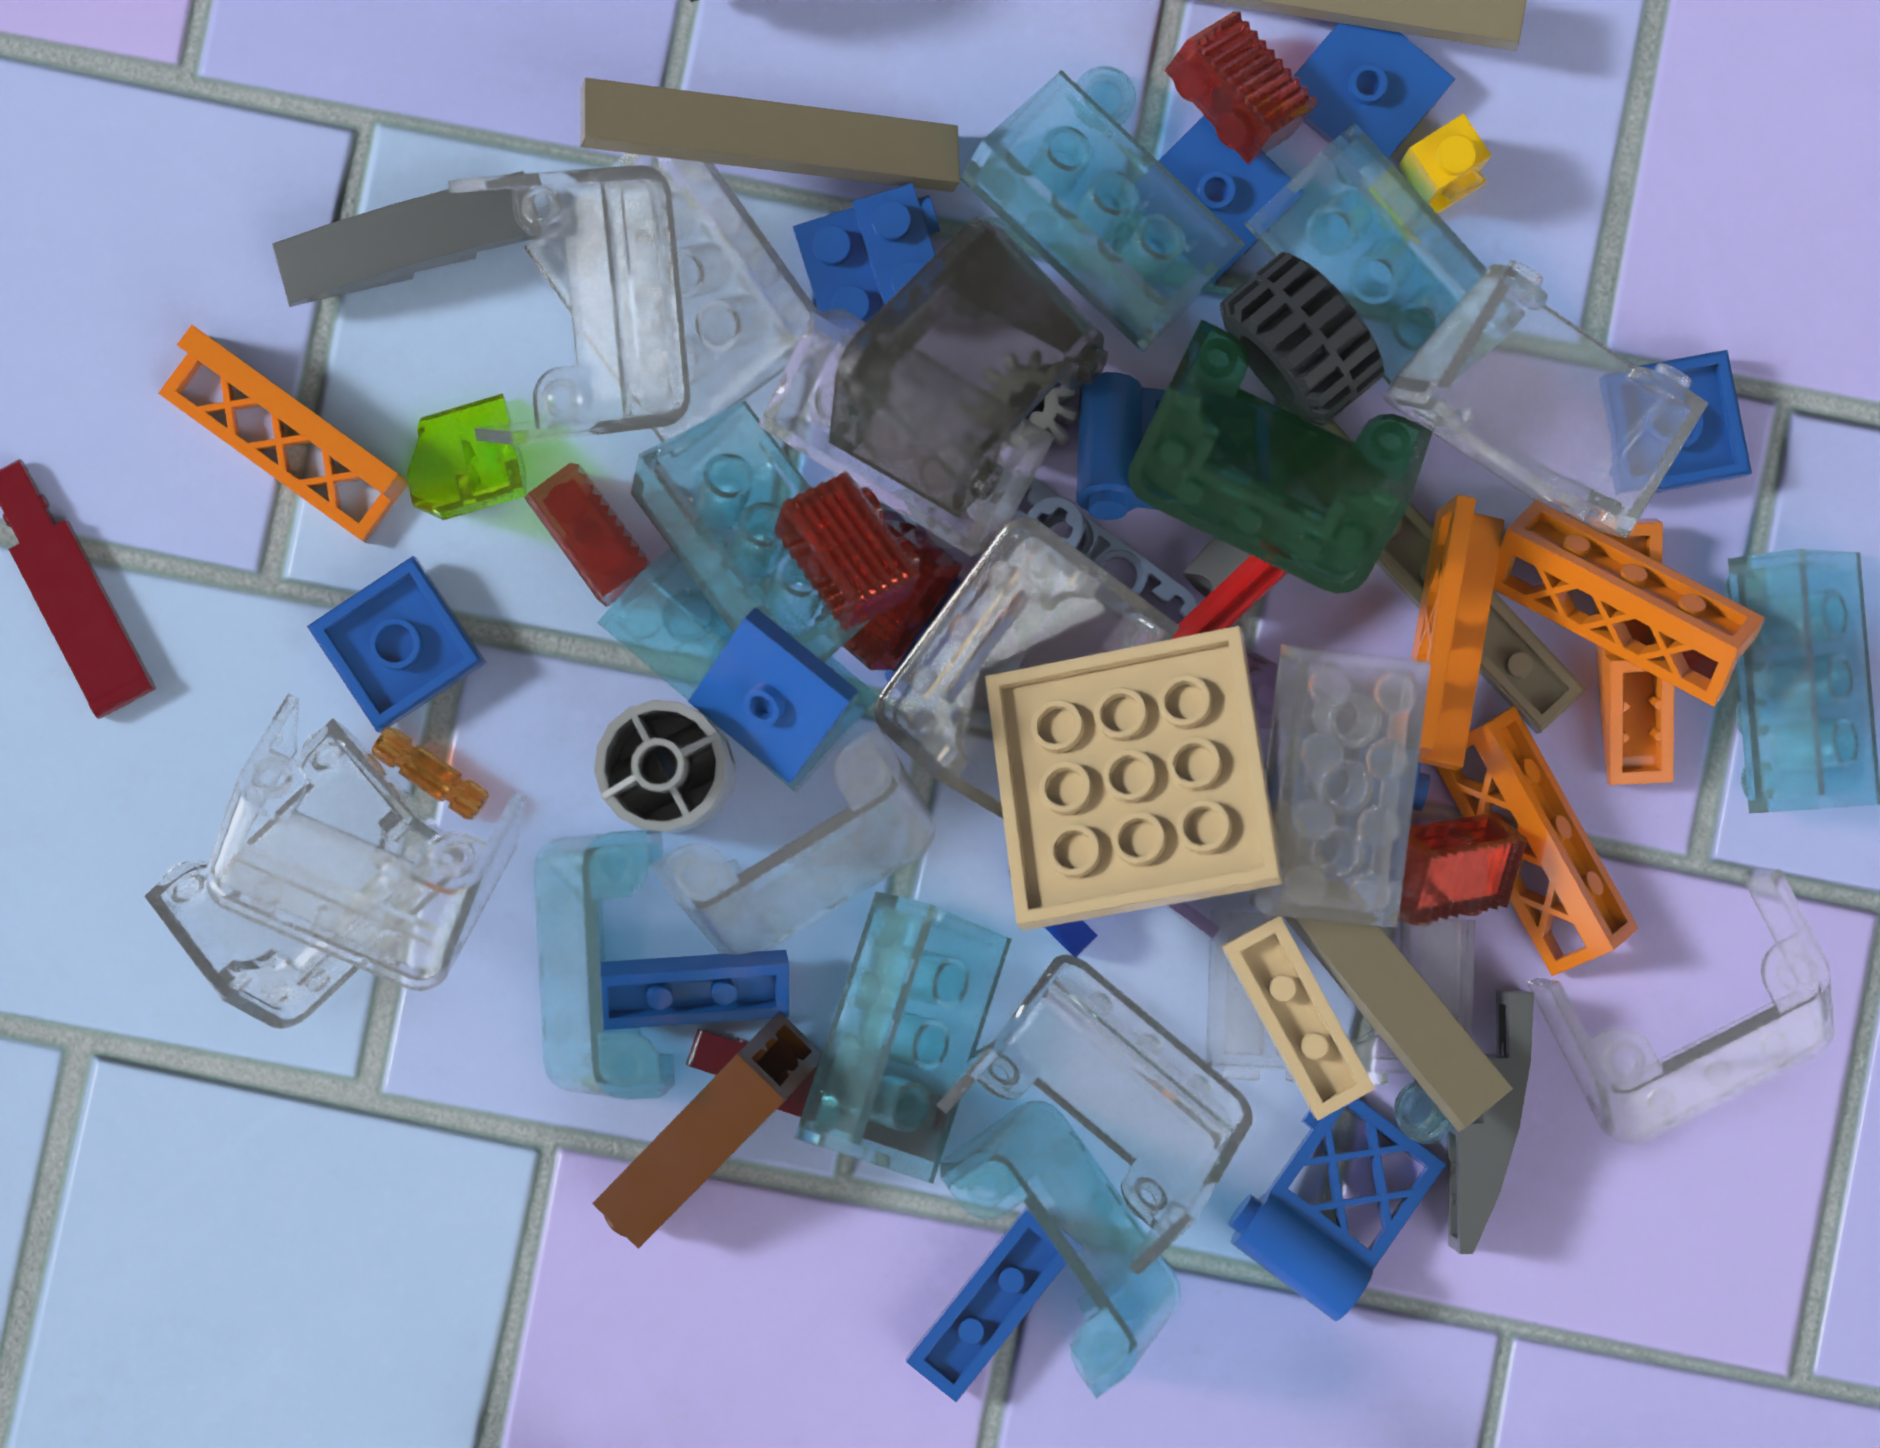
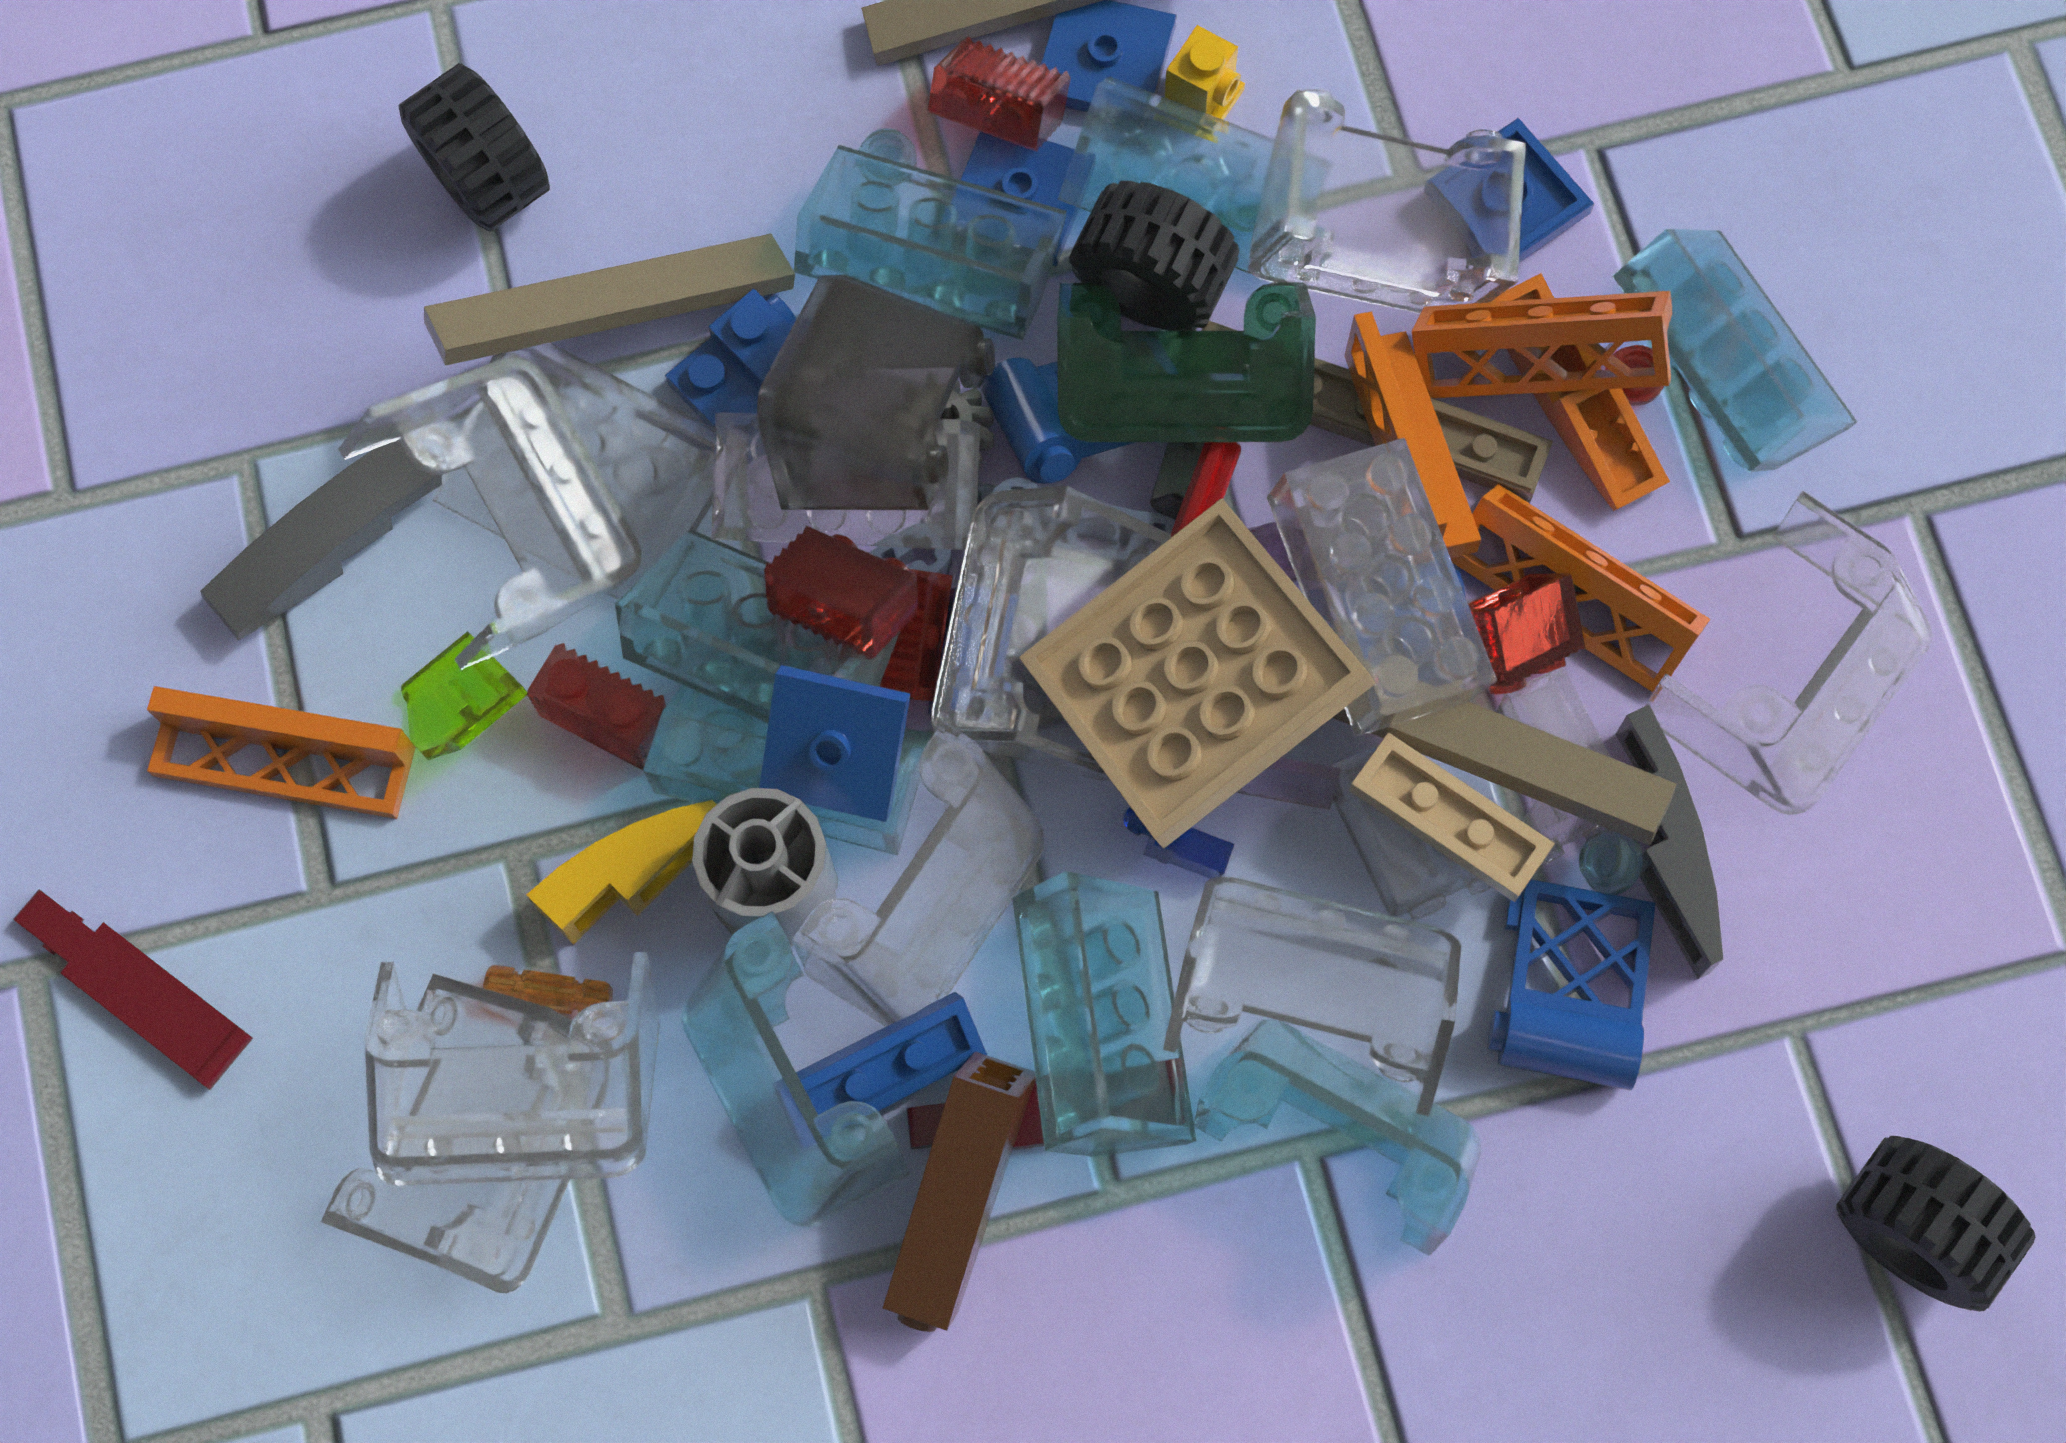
camera: 20 degrees left, 15 degrees down
blue plate [307,556,487,733] -> none
blue plate [906,1207,1077,1402] -> none
none -> yellow slope [526,800,717,945]

